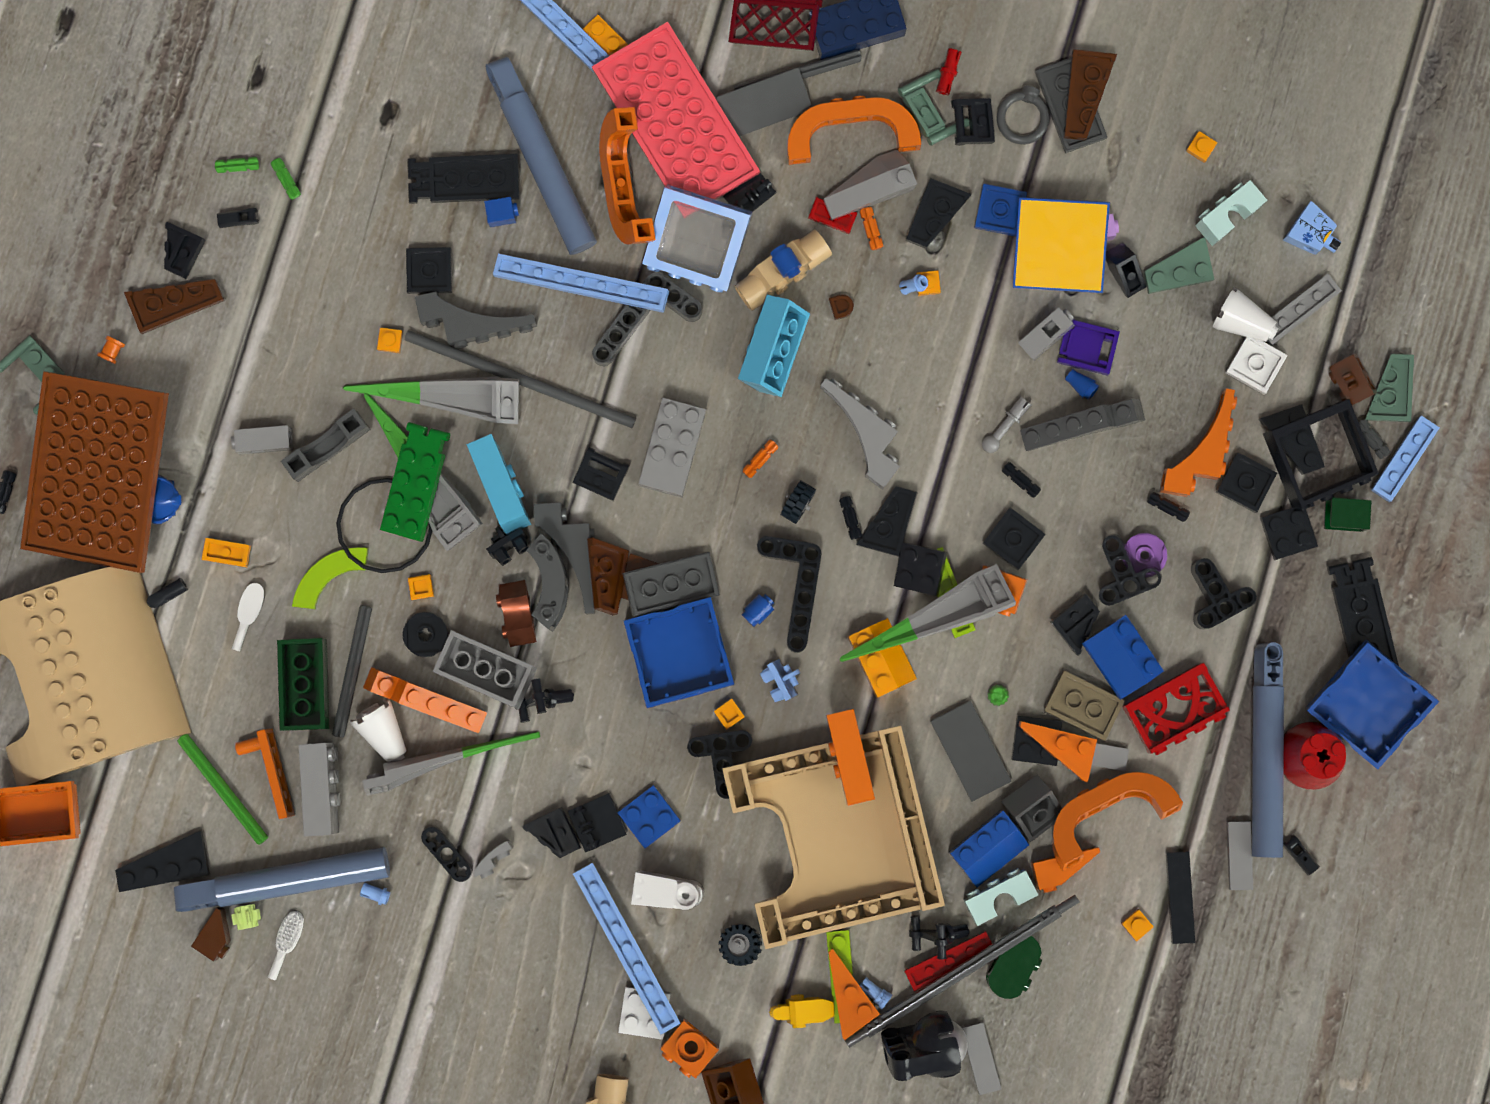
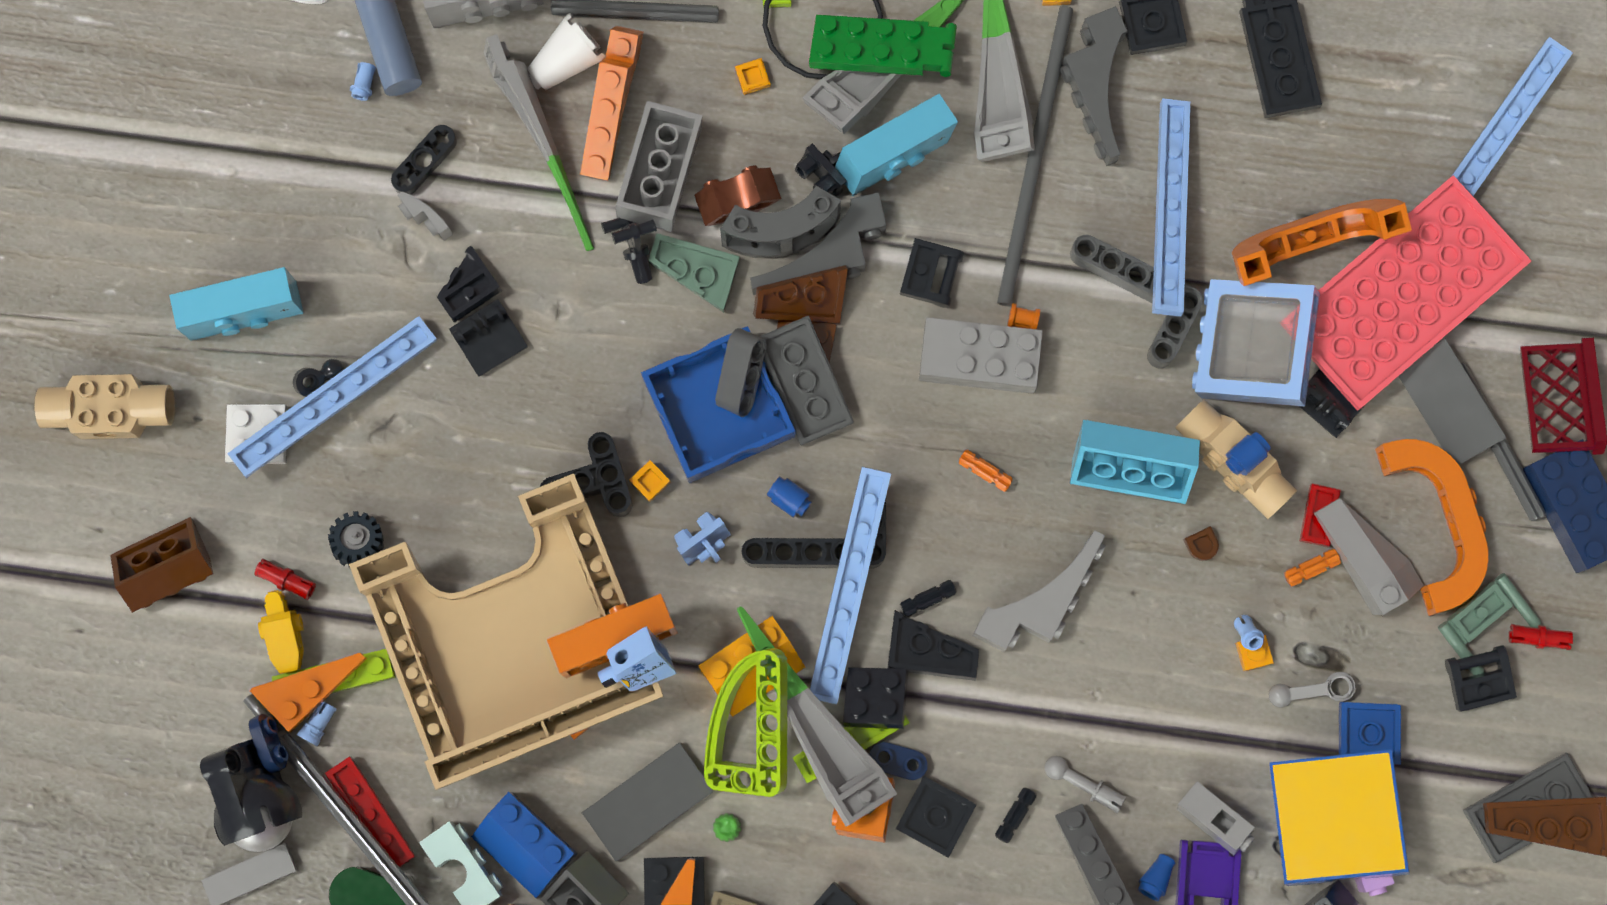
camera: 80 degrees right, 5 degrees down
black plate [402,612,449,657] -> none
blue brick [484,197,519,228] -> none
sand blue piece [485,57,597,255] -> none
light orange plate [583,15,628,56] -> none
blue plate [618,785,681,848] -> none
white piece [631,870,704,910] -> none
orange brick [661,1018,719,1079] -> none
black wheel [780,480,816,524] -> none
black wing [906,178,972,249] -> none
black axle [909,915,970,959] -> none
dark grey piece [996,85,1049,145] -> none
none -> medium azure brick [169,267,304,341]
none -> dark blue plate [248,714,288,774]
none -> red pin [254,559,316,600]
none -> black plate [293,359,345,397]
none -> light blue torso [598,626,677,691]
none -> sand green wing [649,233,740,313]
none -> lime beam [704,648,787,797]
none -> dark grey beam [715,328,767,417]
none -> light blue plate [810,466,891,705]
none -> dark blue plate [869,742,927,780]
none -> orange bush [1007,303,1041,330]
none -> light grey piece [1269,672,1356,708]

